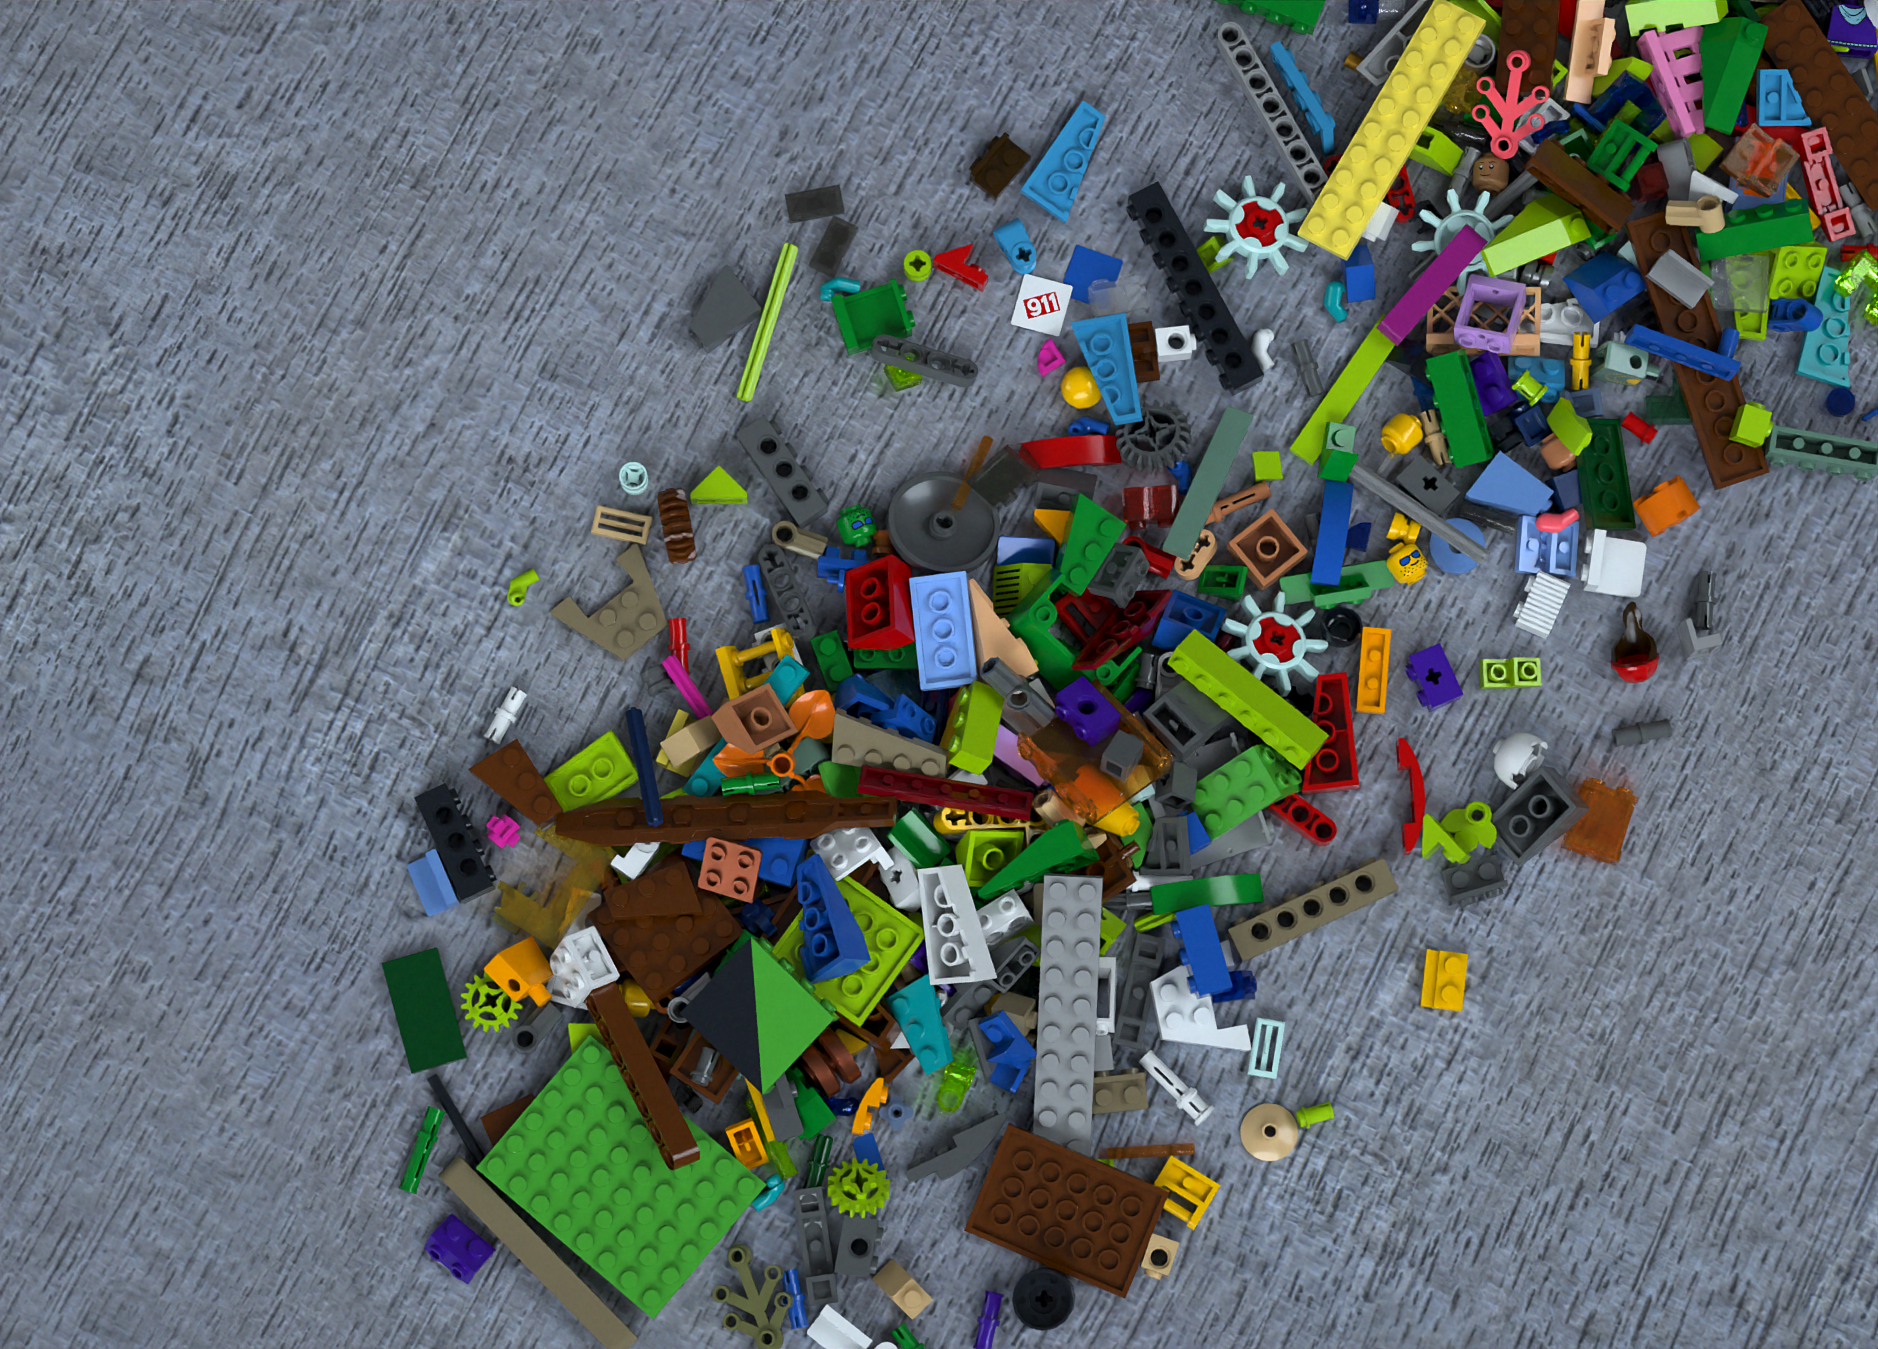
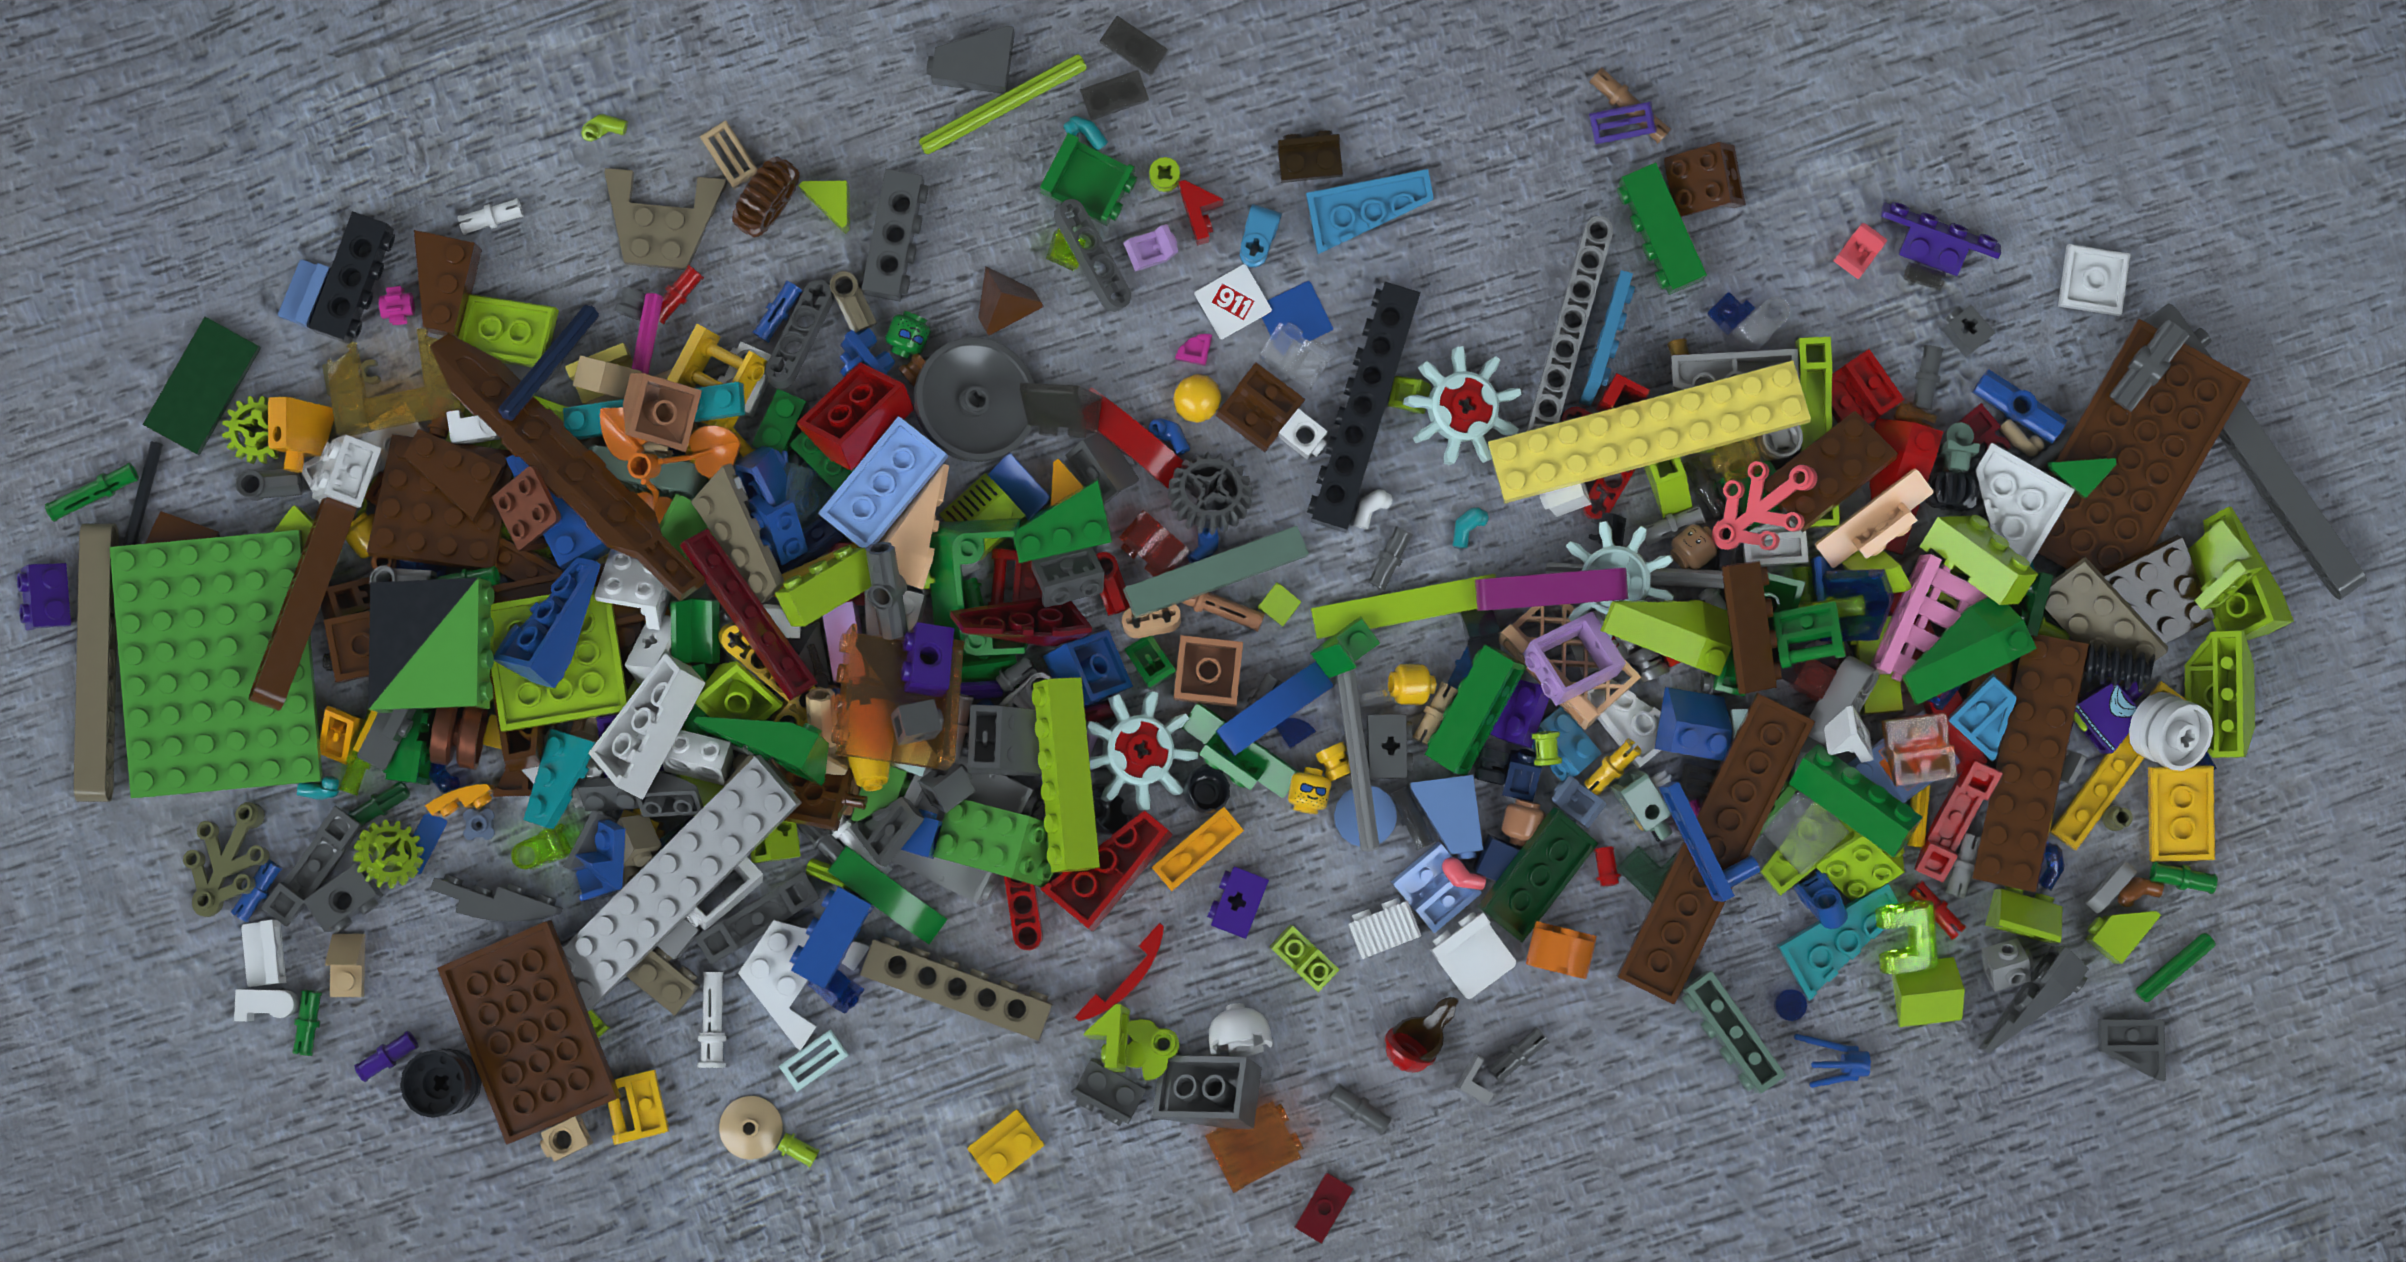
camera: 45 degrees right, 5 degrees up
light aqua wheel [619,462,649,495] -> none
dark grey pin [690,1047,720,1086] -> none
green pin [721,771,781,796] -> none
dark blue plate [736,897,777,937] -> none
clear orange bar [951,436,993,510] -> none
dark azure wing [1070,313,1143,426] -> none
clear orange bar [1107,1143,1195,1159] -> none
blue slope [1340,244,1376,303] -> none
clear blue tile [1530,119,1570,144] -> none
lime slope [1546,397,1593,456] -> none
light grey panel [1646,249,1715,310] -> none
tan piece [1665,195,1725,233] -> none
lime brick [1729,402,1773,448] -> none
none -> reddish brown slope [978,266,1044,336]
none -> lavender bracket [1123,224,1178,272]
none -> dark red plate [1294,1172,1354,1244]
none -> red panel [1596,373,1650,412]

